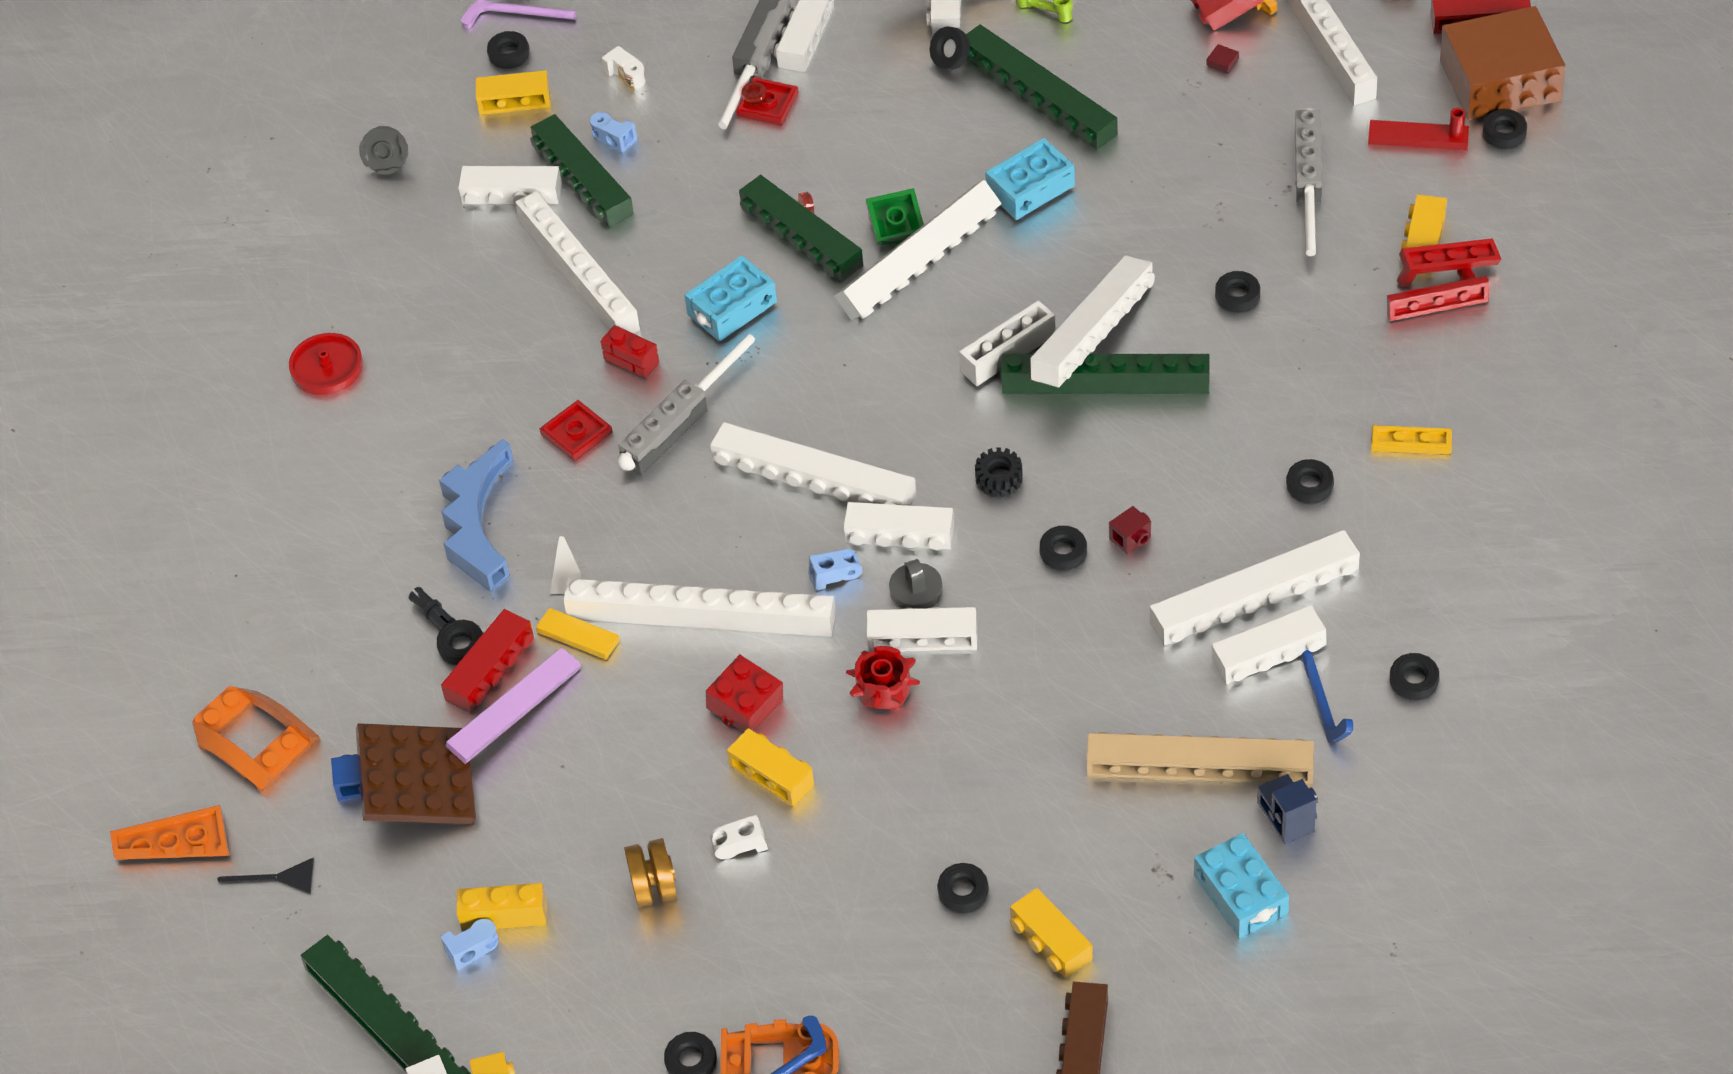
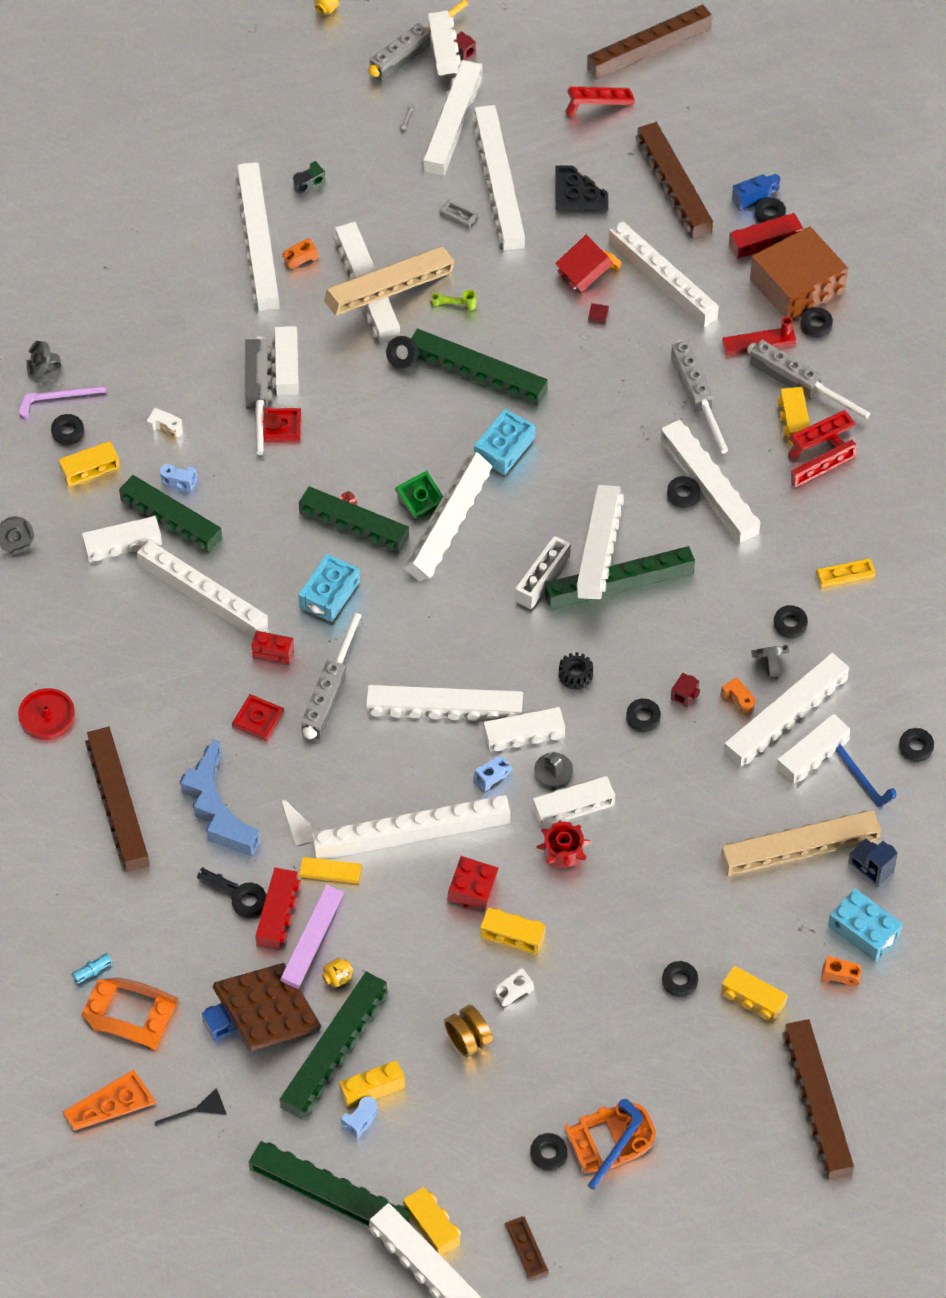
camera: 25 degrees left, 5 degrees up
none -> medium azure pin [71,953,113,984]
none -> reddish brown brick [85,726,150,872]
none -> dark green brick [279,971,388,1119]
none -> yellow head [322,958,353,988]
none -> white brick [660,420,761,543]
none -> orange leg [720,677,755,716]
none -> piece [747,340,870,419]
none -> dark grey tile [751,645,790,678]
none -> orange leg [820,956,862,986]

